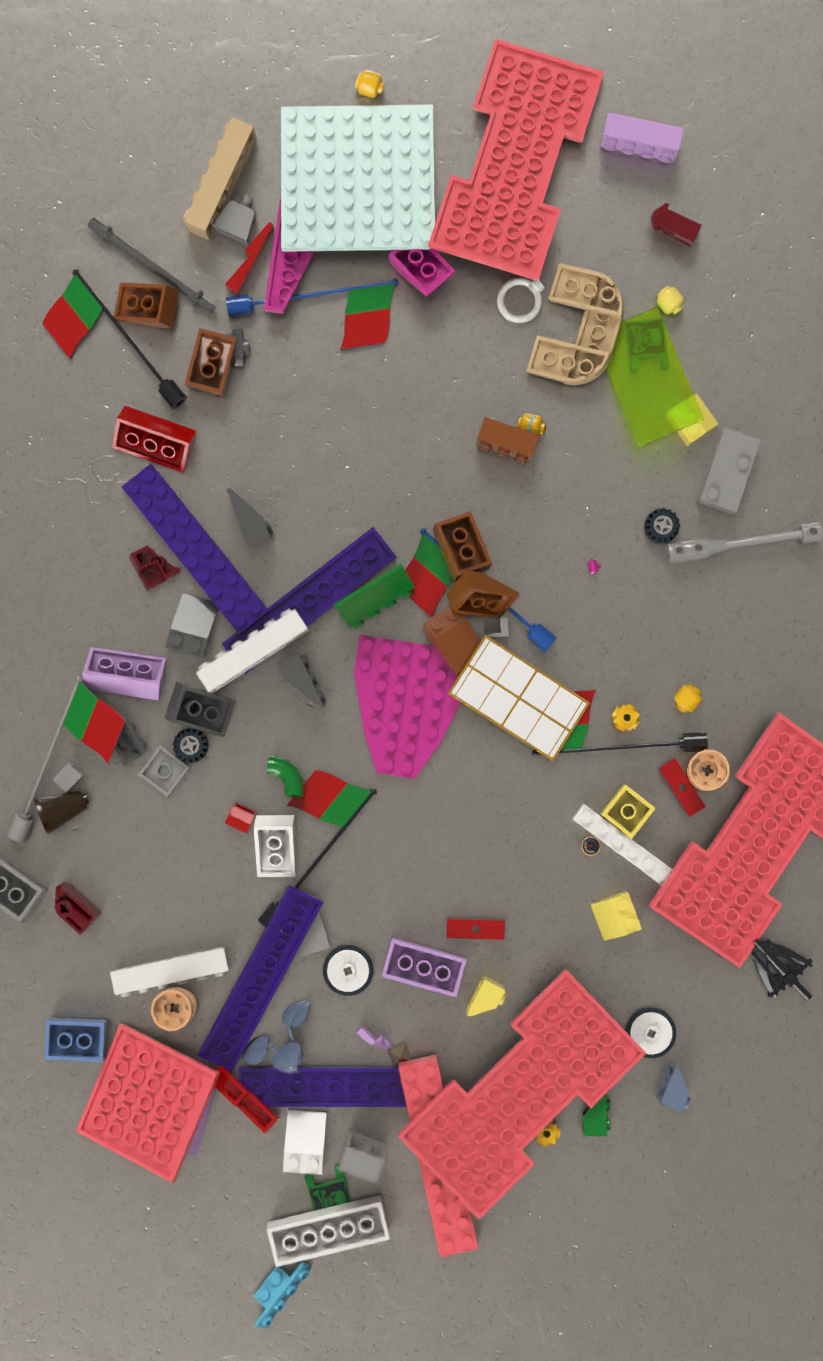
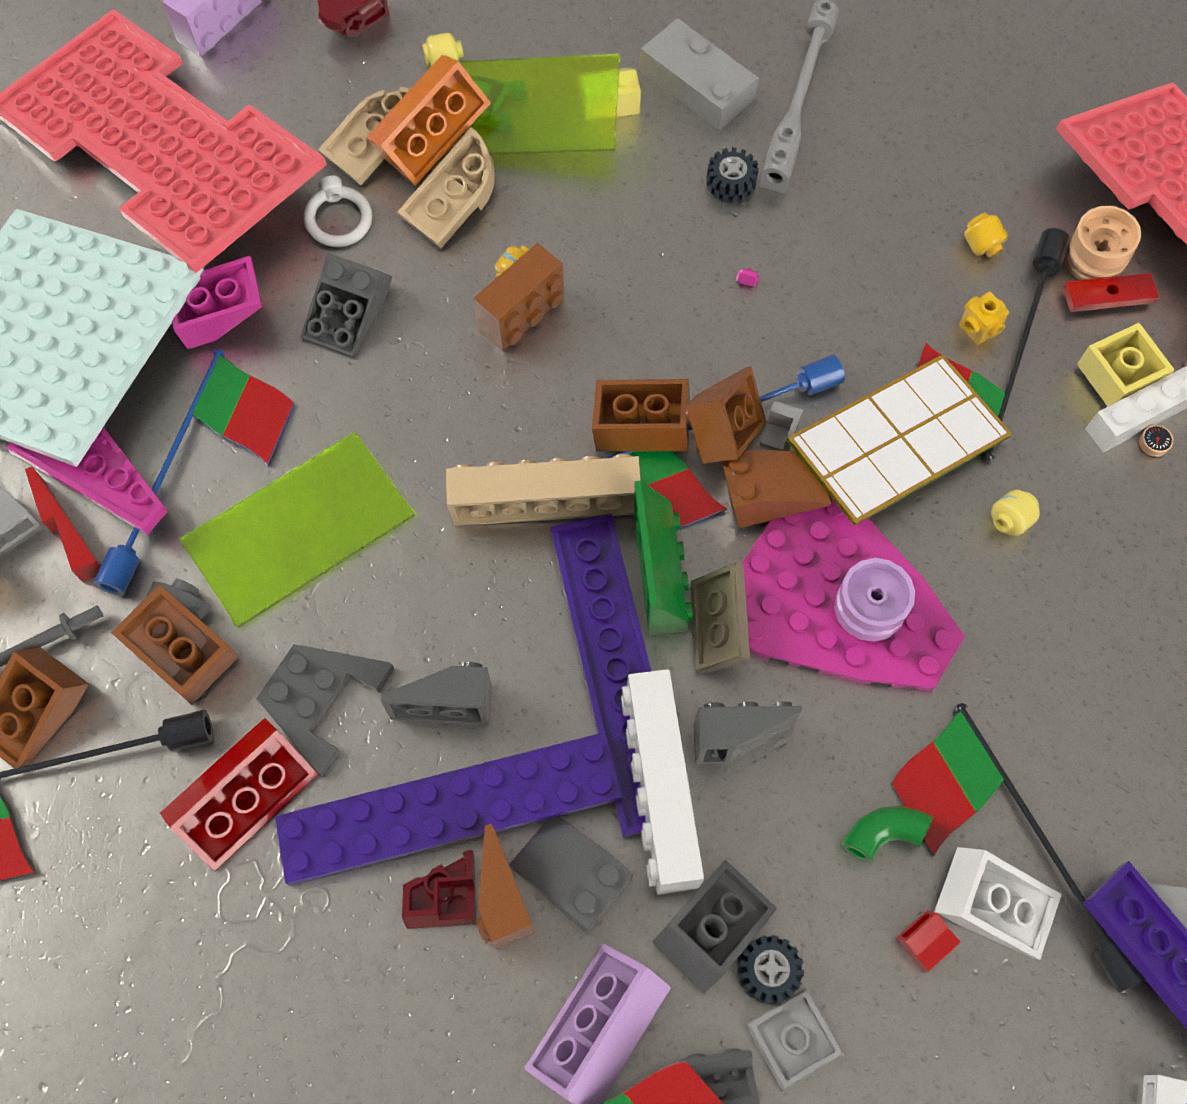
camera: 65 degrees left, 20 degrees down
none -> clear neon green piece [180,432,415,628]
none -> dark grey wing [256,644,394,777]
none -> dark grey slope [300,253,393,357]
none -> orange slope [366,54,491,186]
none -> tan brick [446,454,640,526]
none -> dark orange slope [475,823,535,950]
none -> dark tan tile [691,563,750,675]
none -> lavender wheel [834,558,915,642]
none -> light yellow head [991,490,1040,536]

